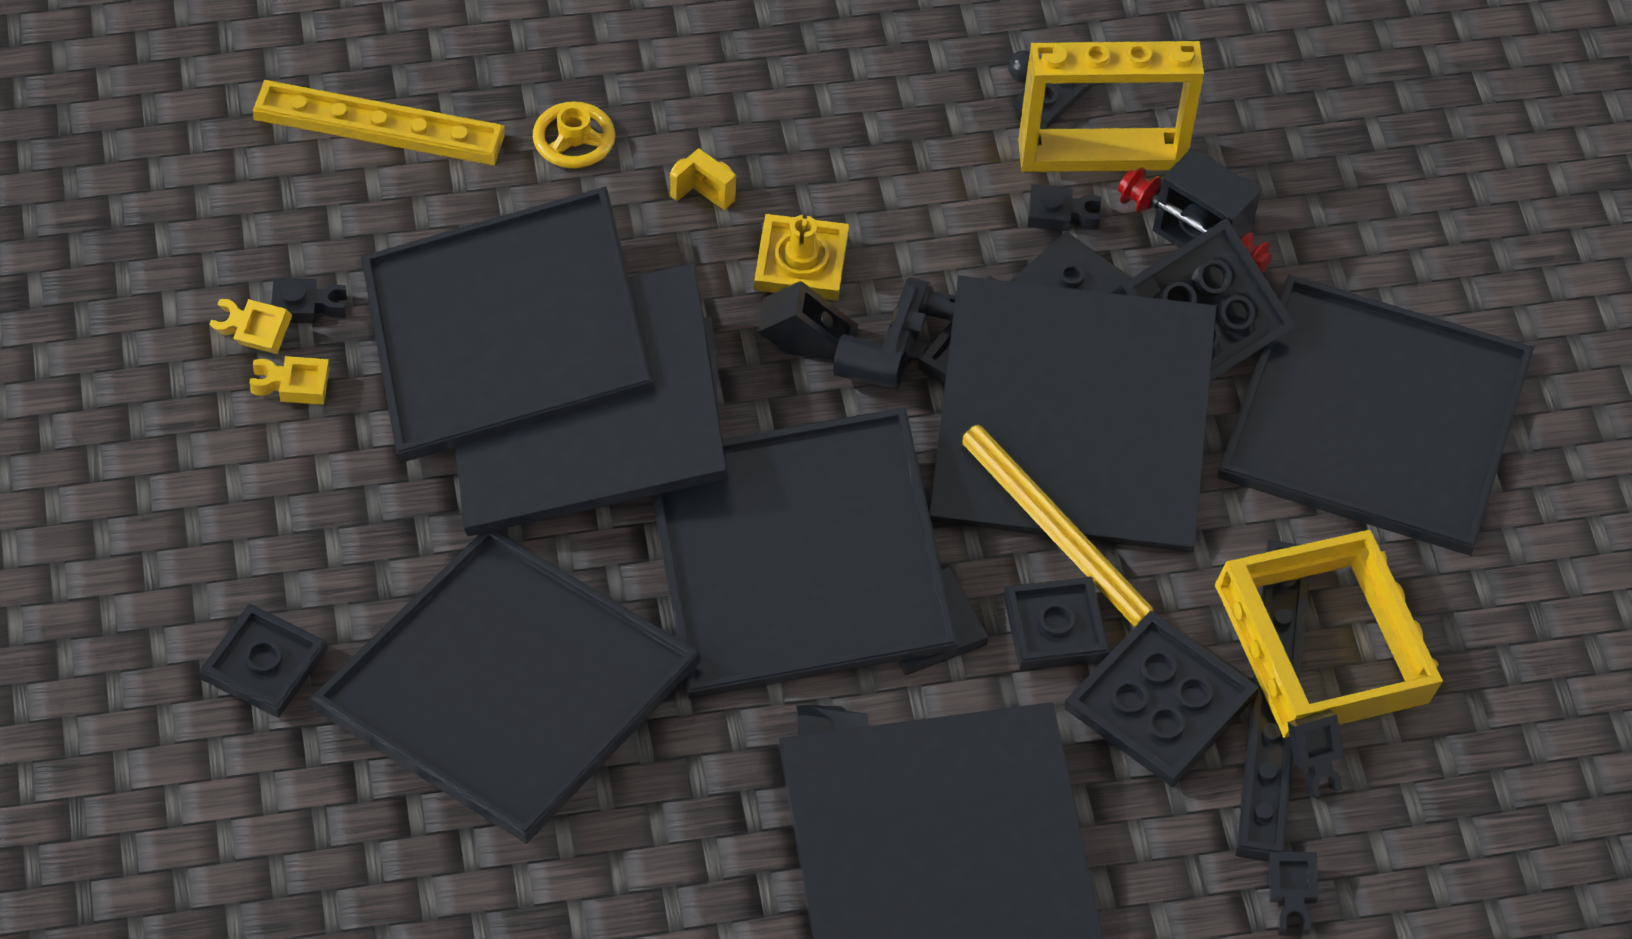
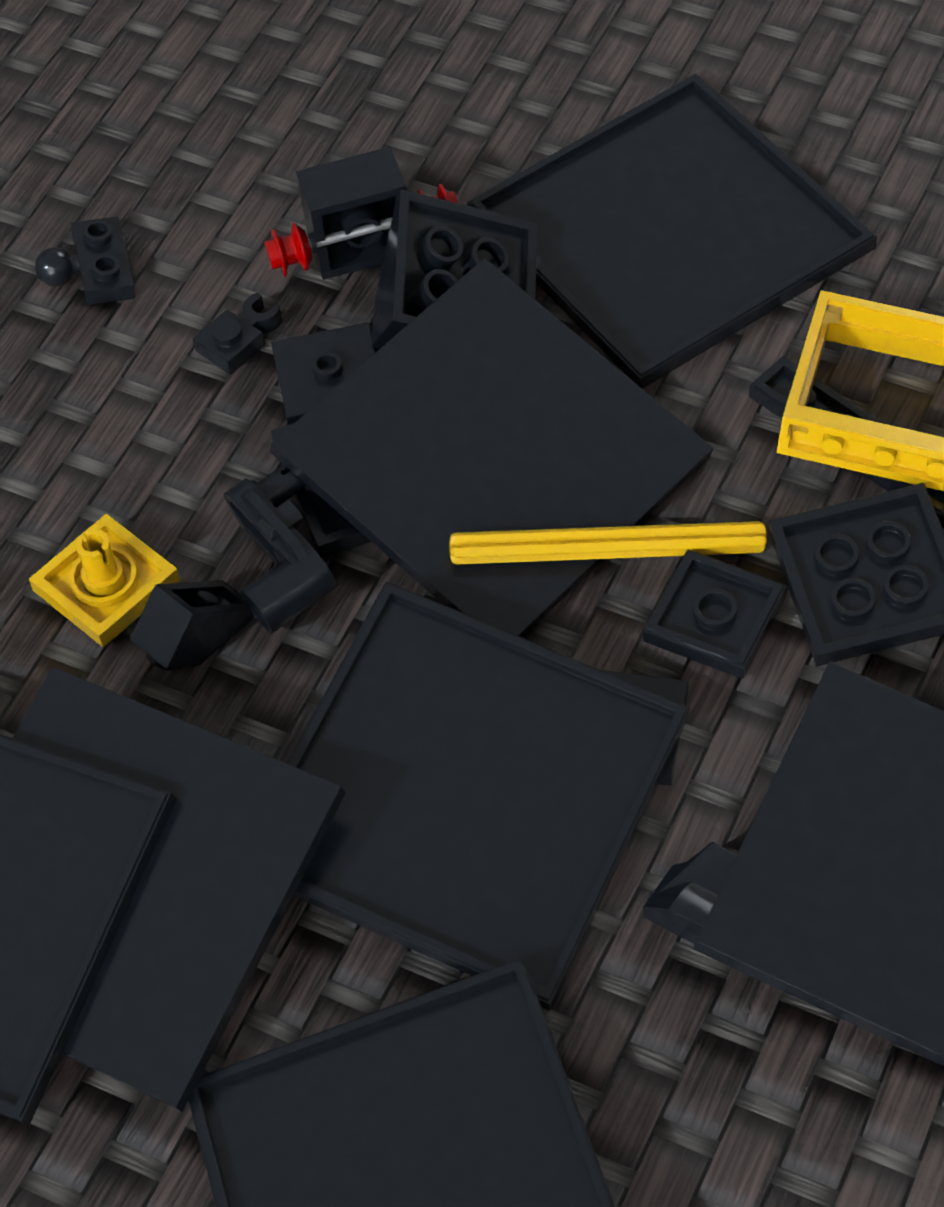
camera: 45 degrees left, 0 degrees up
yellow window [1018,41,1204,172] -> none

